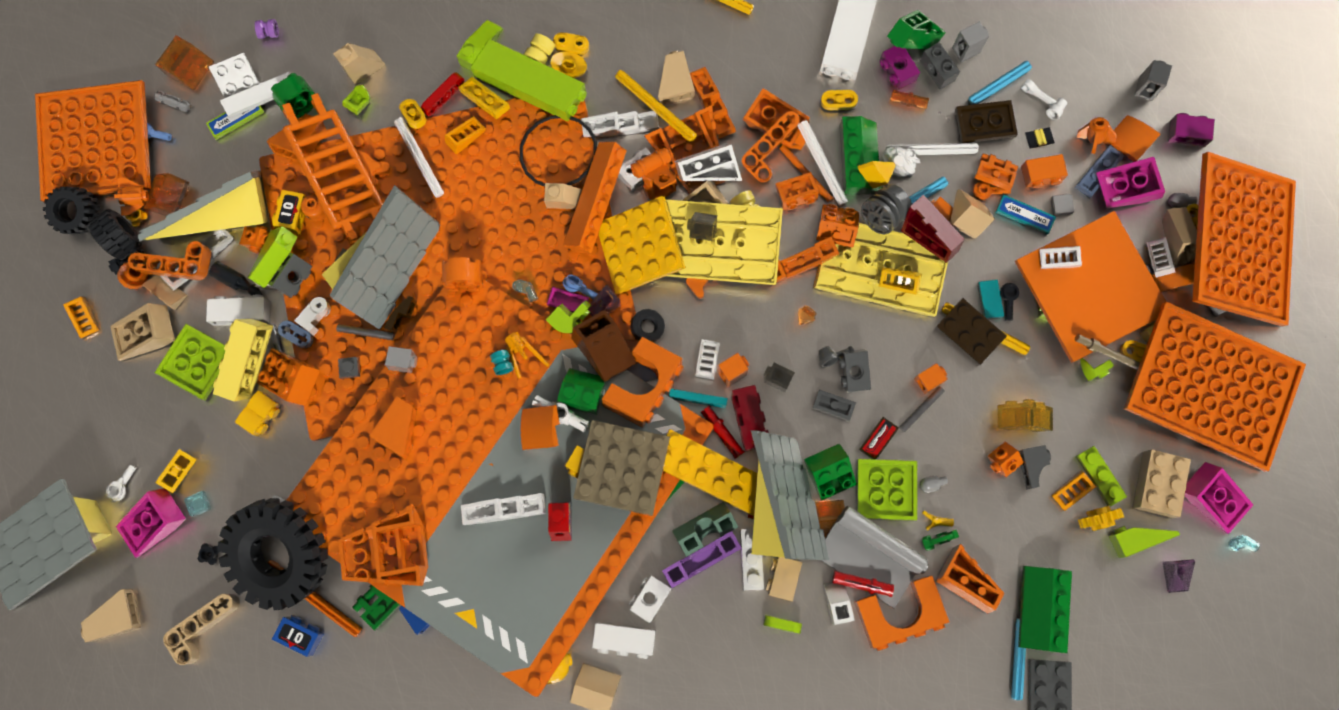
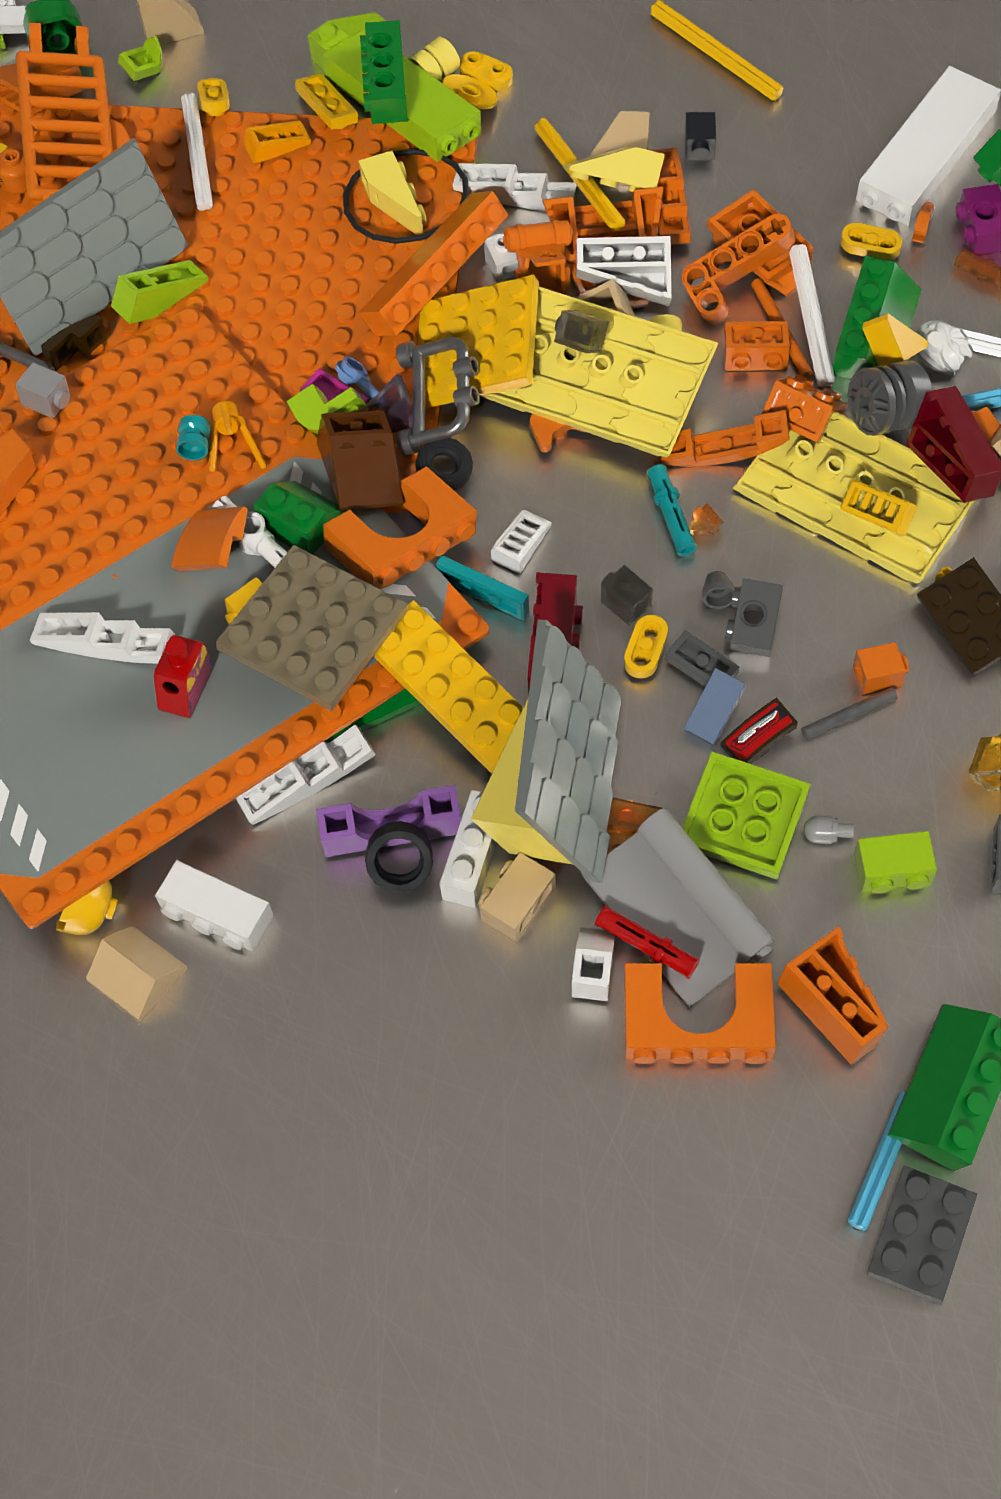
camera: 20 degrees right, 15 degrees down
red beam [421,72,465,117] -> none
orange brick [442,257,481,292] -> none
clear light blue arm [512,280,538,302] -> none
tan slope [544,183,582,209] -> none
white brick [629,575,672,623] -> none
sand green arch [672,502,738,556] -> none
red pin [700,405,745,459] -> none
orange brick [717,353,749,388] -> none
lime beam [763,615,802,634] -> none
green slope [804,444,857,500] -> none
yellow bar [922,510,954,530] -> none
green piece [922,529,959,551] -> none
orange brick [988,442,1024,477] -> none
none -> lime slope [111,260,209,324]
none -> white slope [236,725,376,825]
none -> light yellow slope [359,151,426,235]
none -> green brick [360,20,407,124]
none -> black tyre [365,821,433,893]
none -> flat silver bar [396,337,479,456]
none -> light yellow slope [563,146,665,192]
none -> yellow plate [624,615,668,678]
none -> teal pin [647,464,697,556]
none -> sand blue tile [683,668,747,745]
none -> black brick [685,112,716,160]
none -> lime brick [854,831,937,894]
none -> orange bar [911,202,934,244]

